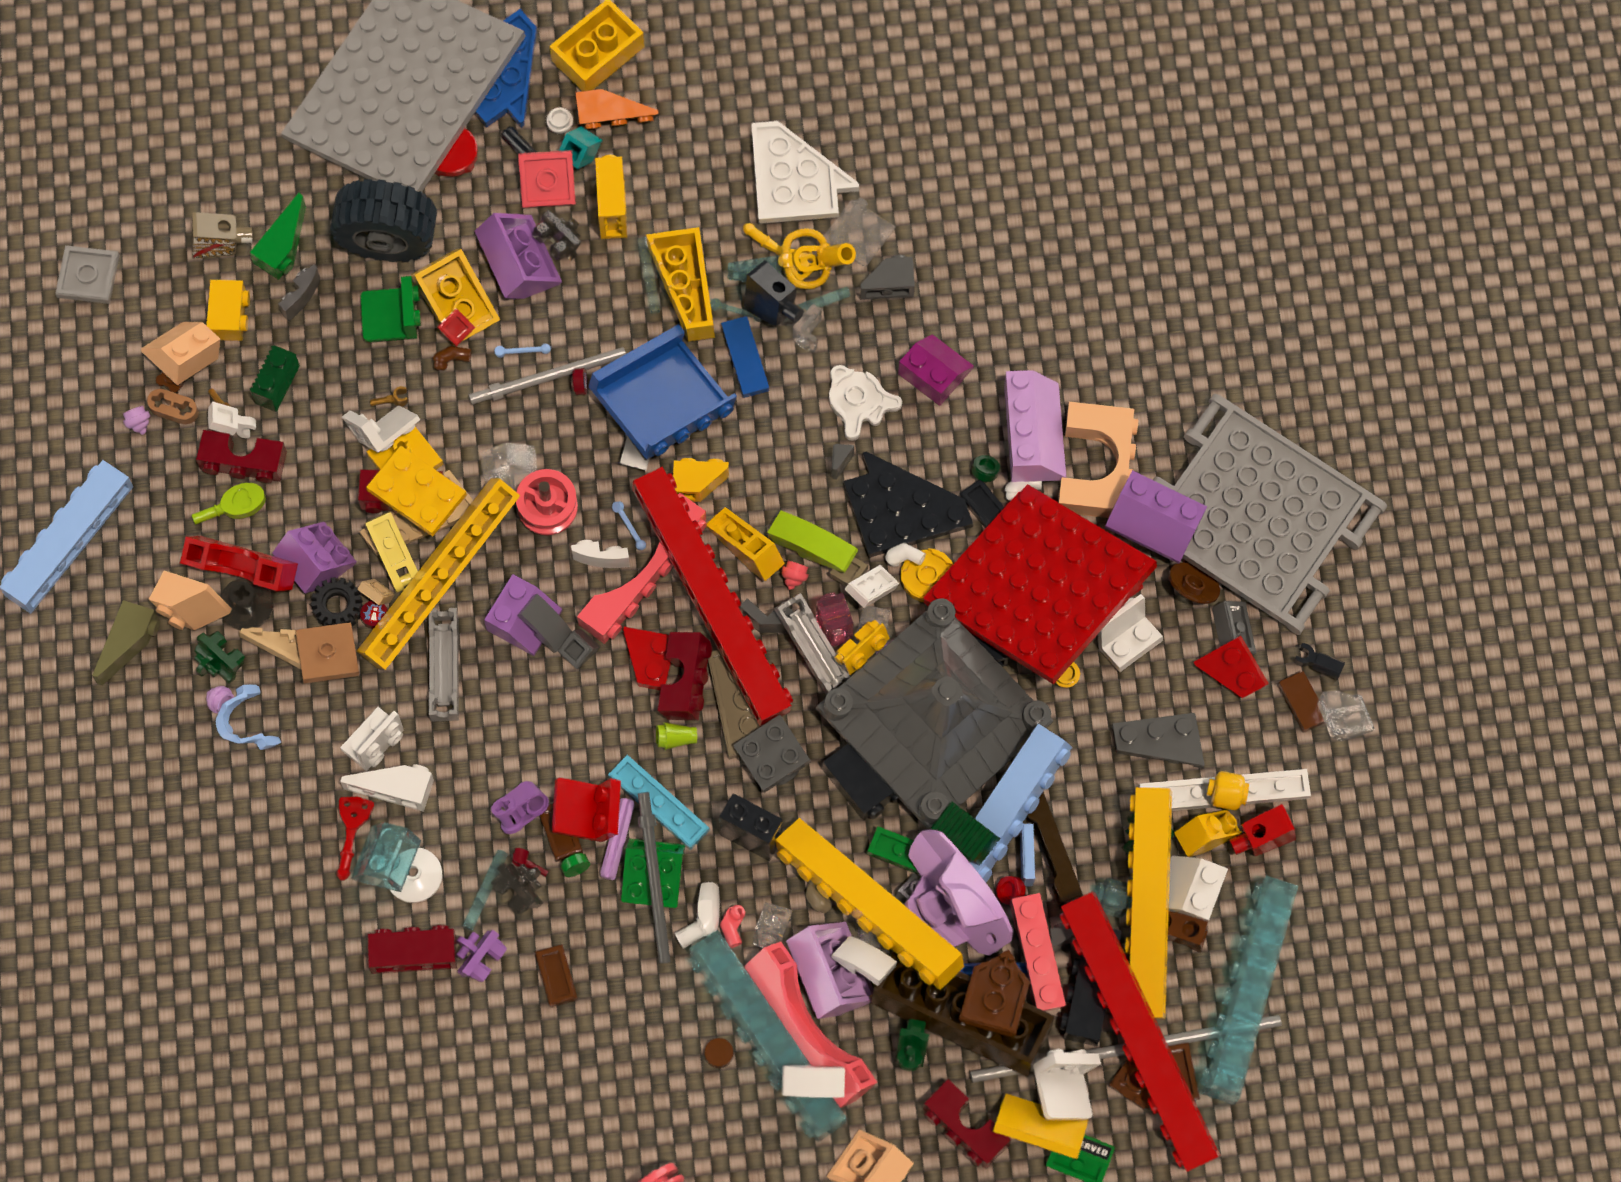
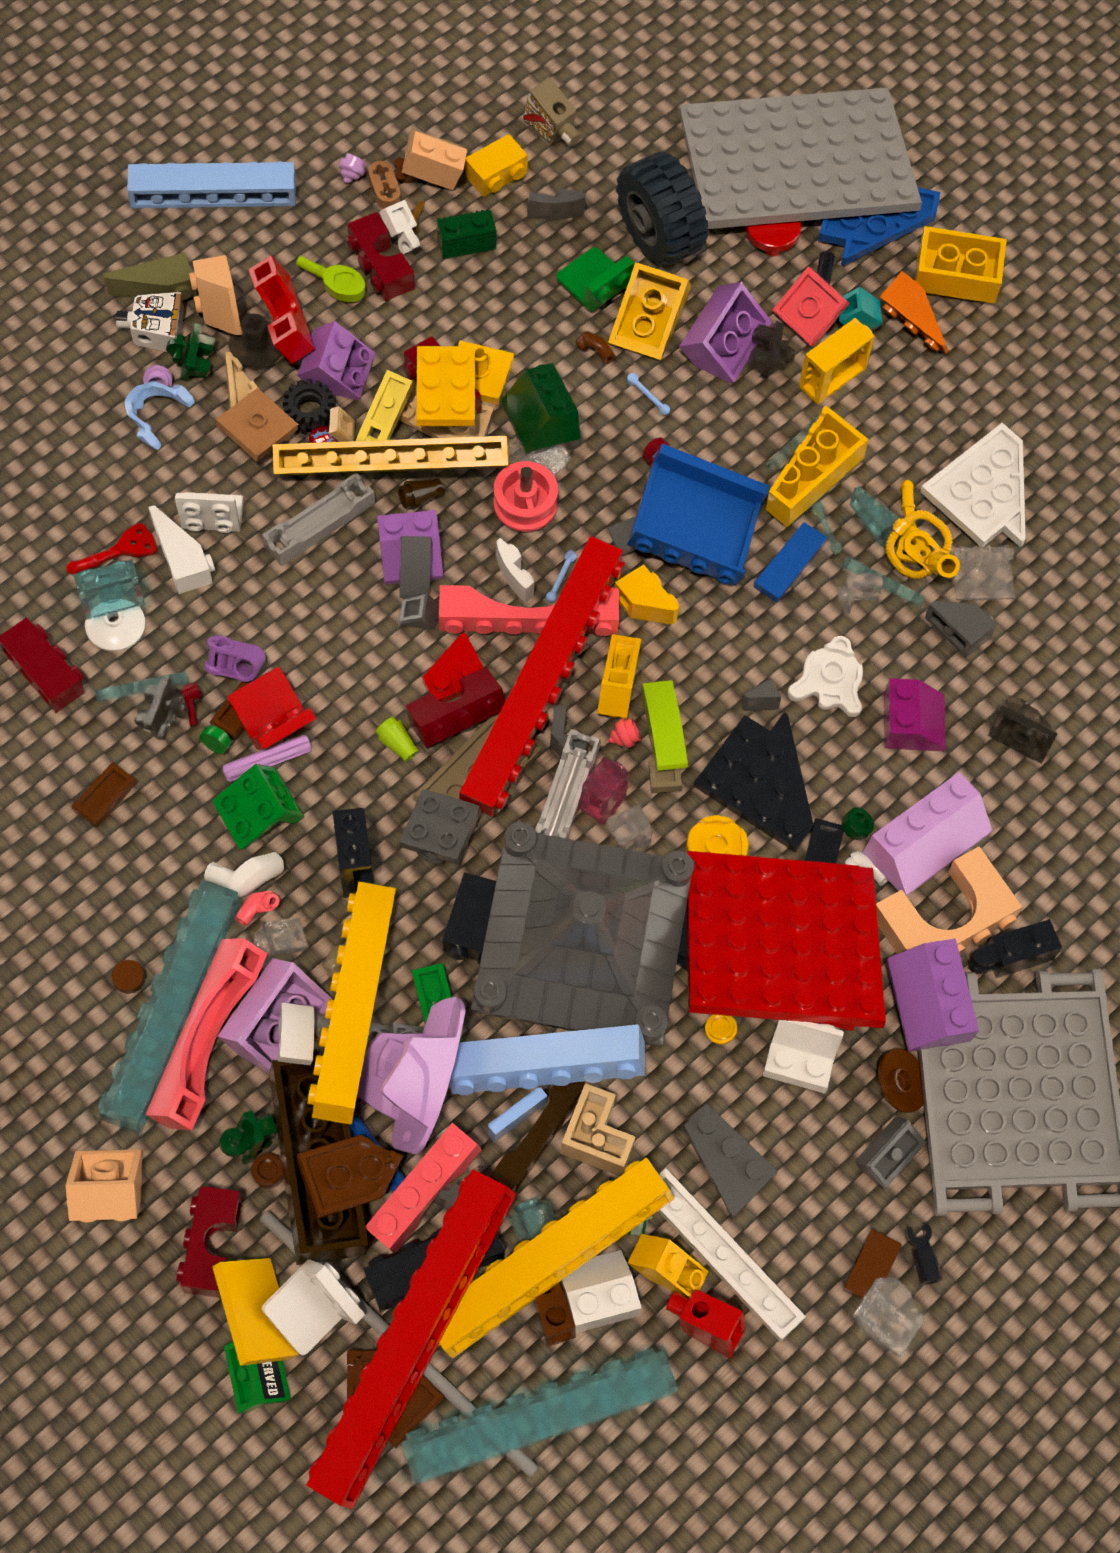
camera: 50 degrees right, 5 degrees down
light grey tile [55,245,120,304] -> none
green slope [250,193,306,280] -> none
white bracket [342,406,420,453] -> none
pearl gold hand [370,386,408,407] -> none
red tile [437,308,475,347] -> none
medium lavender hips [456,930,507,982] -> none
light grey bar [468,347,626,405] -> none
white plate [547,108,573,134] -> none
medium azure tile [608,755,710,850] -> none
dark grey bar [638,792,671,963] -> none
black torso [743,260,804,326] -> none
white slope [782,1065,845,1098] -> none
yellow hinge [834,620,890,676] -> none
white plate [845,565,899,608] -> none
white arm [885,543,926,567] -> none
dark green brick [931,801,1000,865] -> none
red tile [996,876,1026,905] -> none
red wing [1194,635,1269,698] -> none
yellow head [1206,771,1249,811] -> none
none -> white torso [116,292,184,352]
none -> reddish brown tile [251,1153,284,1189]
none -> dark brown cone [398,478,443,509]
none -> dark green slope [501,363,581,453]
none -> tan brick [560,1083,635,1176]
none -> black hinge [968,919,1062,978]
none -> clear smoke slope [988,695,1058,764]

